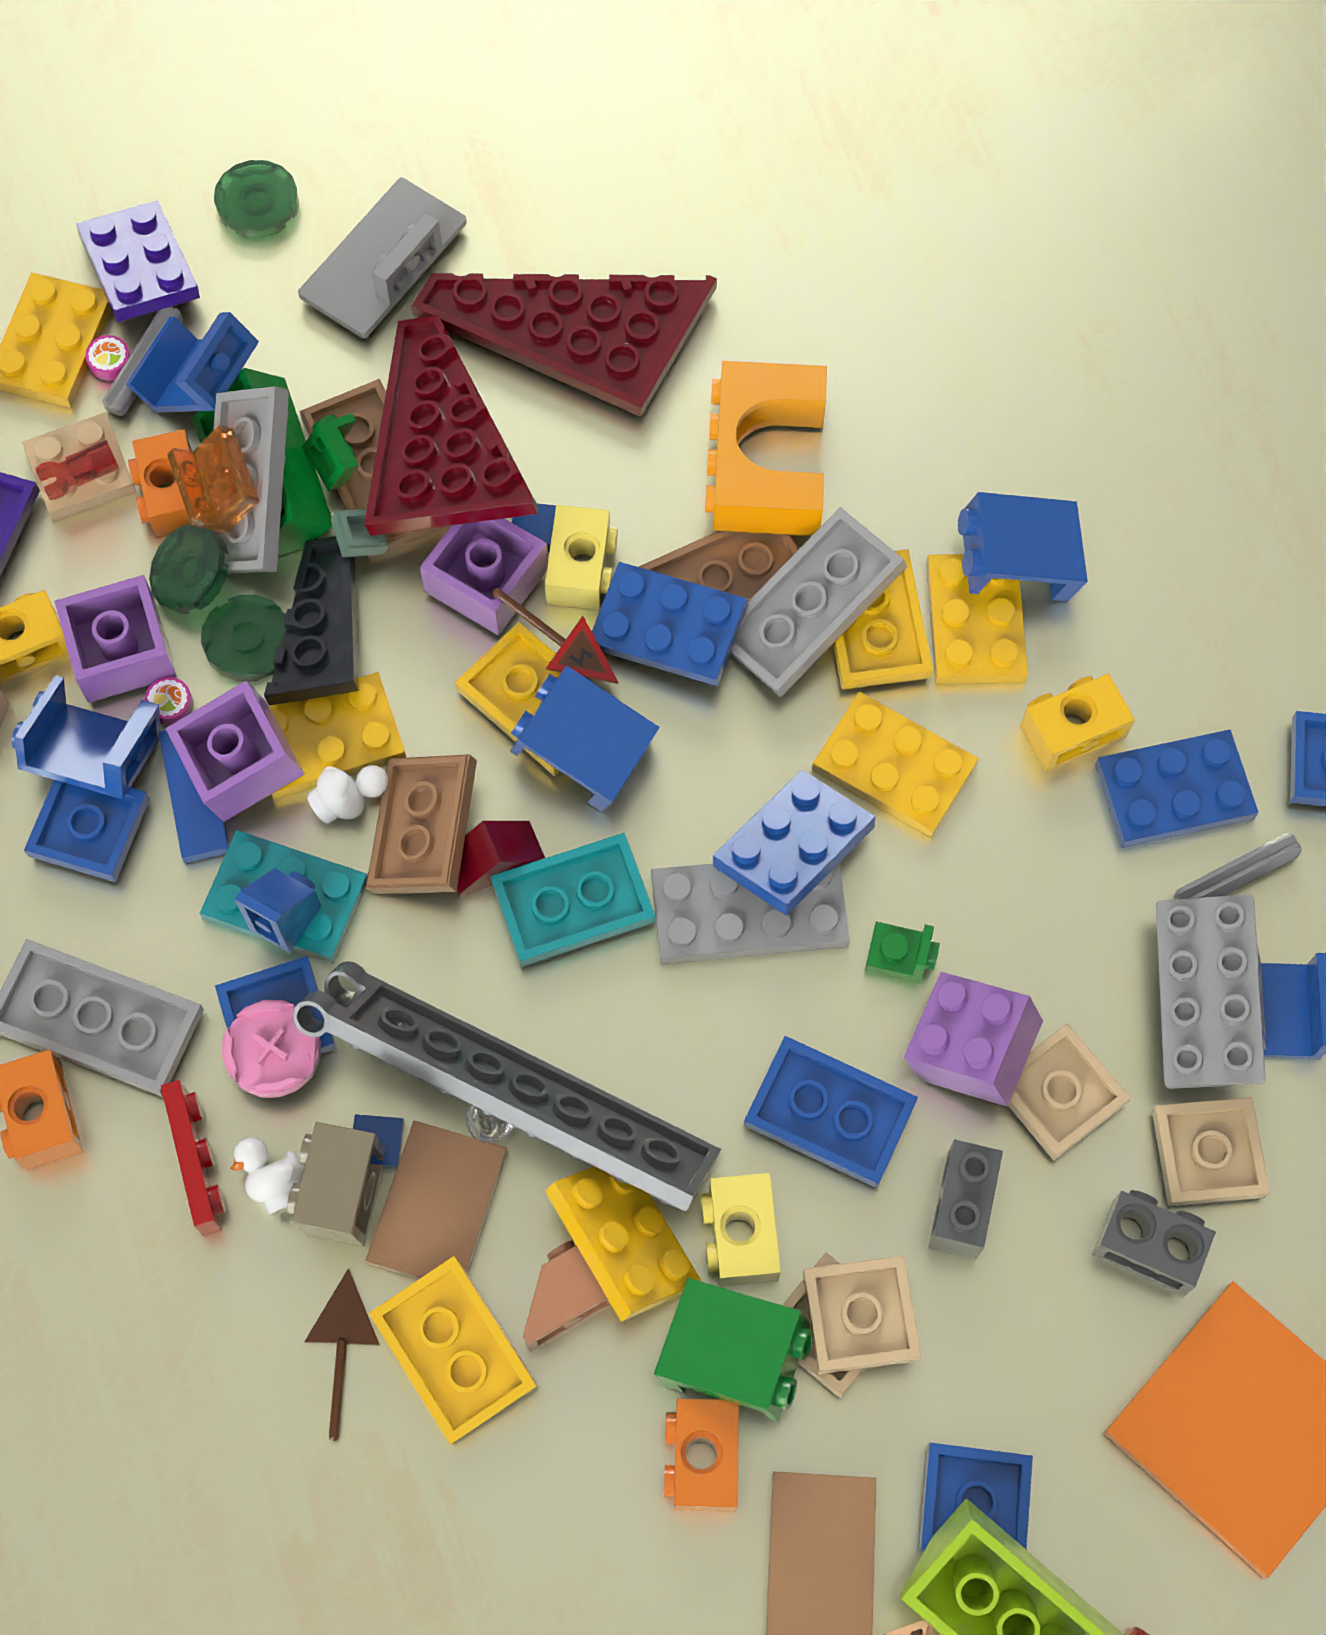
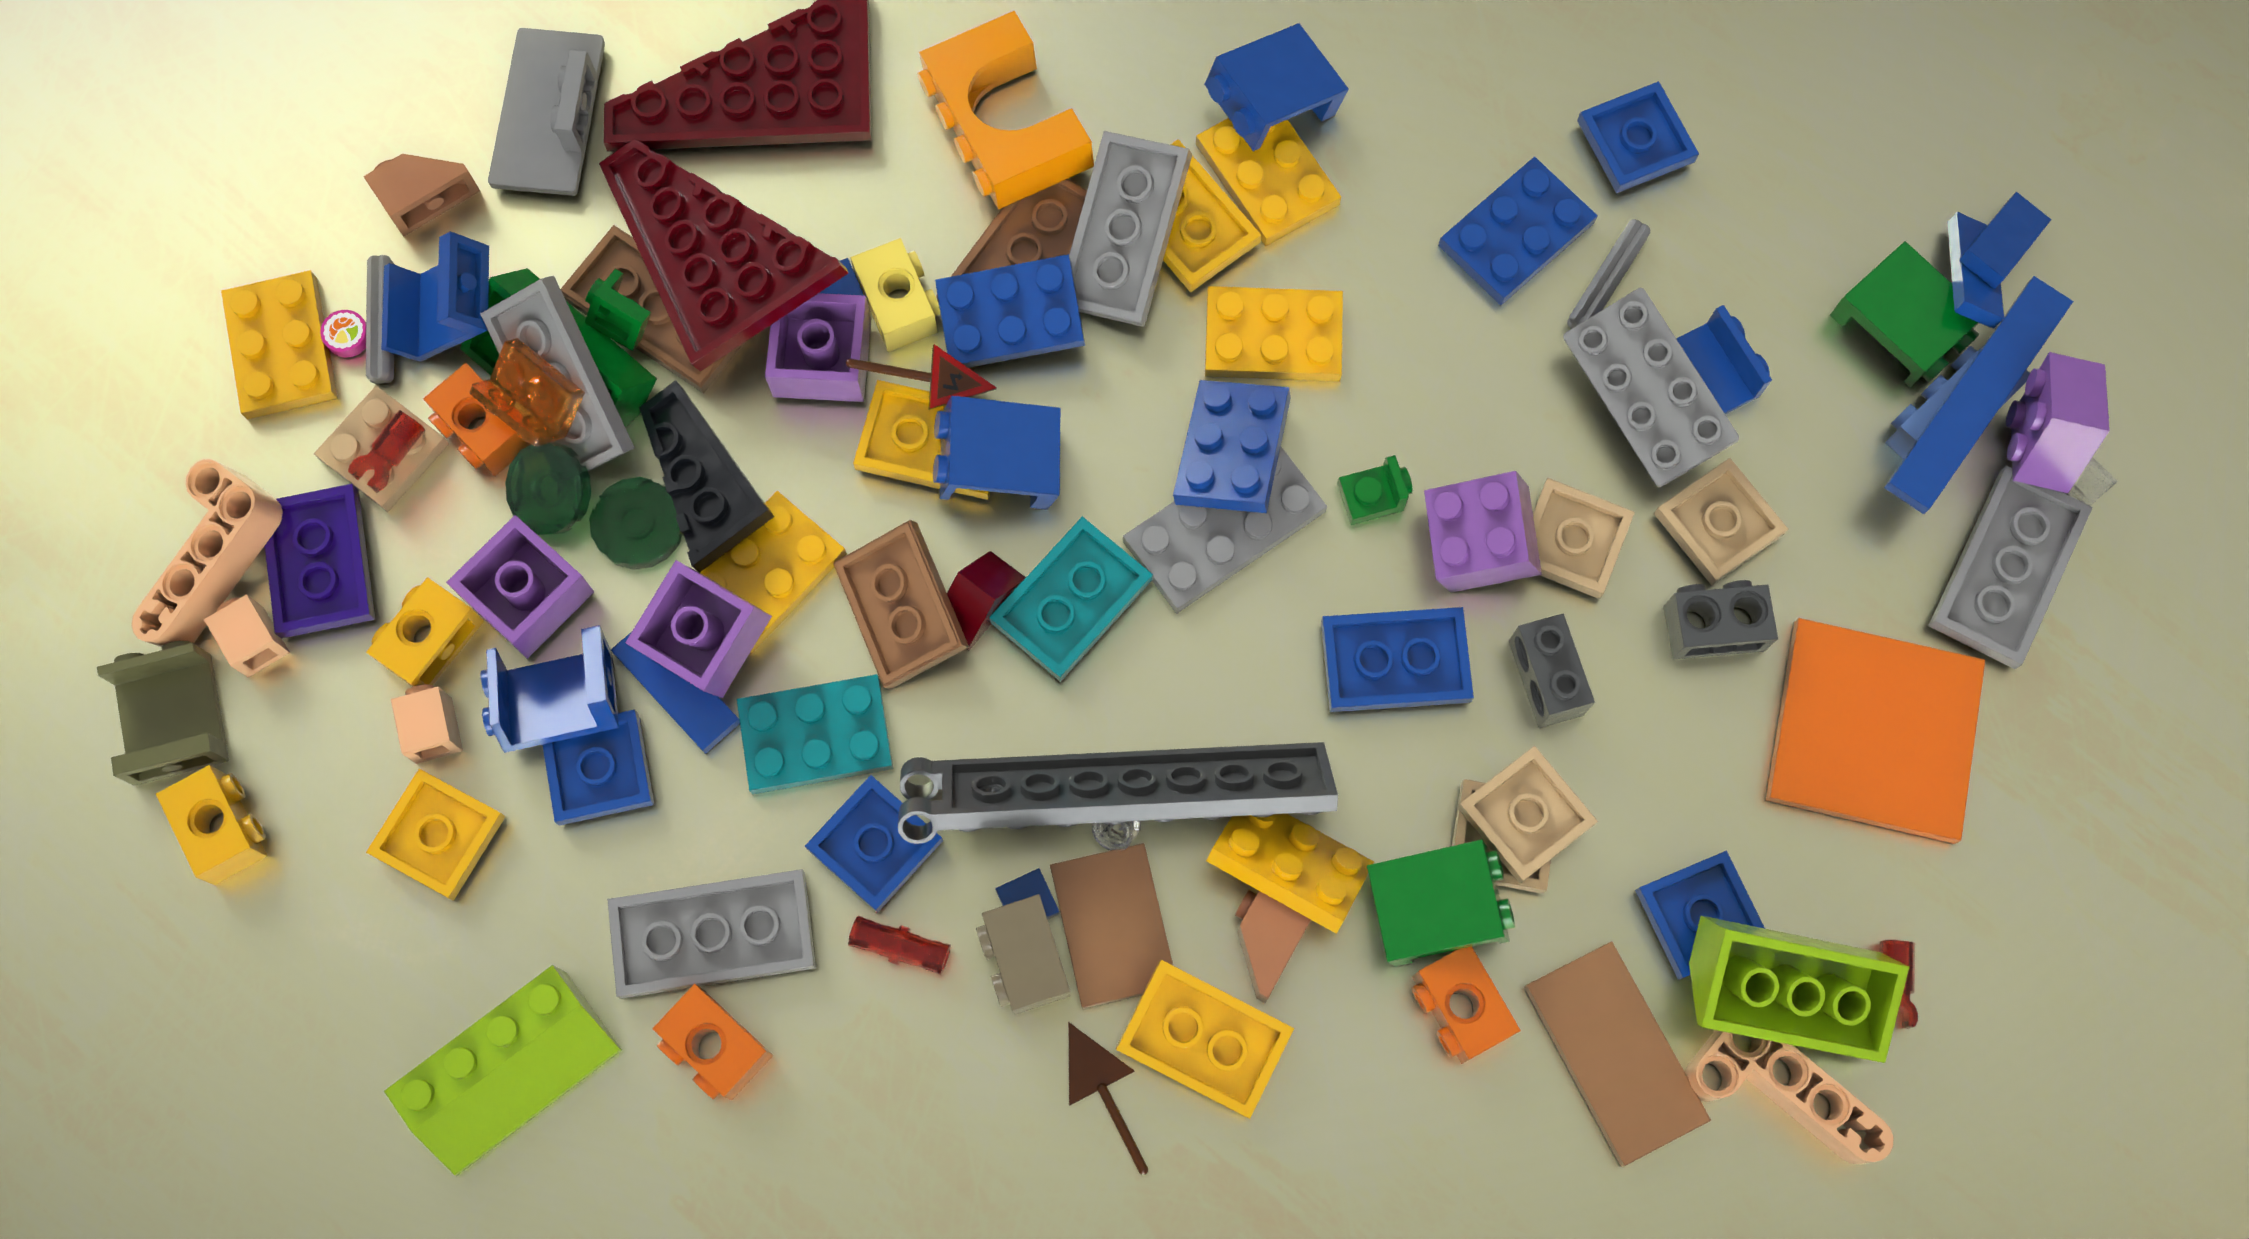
camera: 30 degrees left, 5 degrees up
plate [76,200,200,322] -> none
tile [145,677,193,725] -> none
red plate [160,1080,226,1236] -> none
clear green tile [214,160,299,238] -> none
bright pink tile [222,1000,321,1098] -> none
white animal [230,1137,305,1214] -> none
blue slope [235,868,321,953] -> none
white animal [307,765,388,824] -> none
sand green tile [331,509,389,557] -> none
light yellow brick [701,1173,781,1287] -> none
yellow brick [1020,673,1135,772] -> none
none -> nougat slope [363,153,480,237]
none -> clear red pin [848,916,951,975]

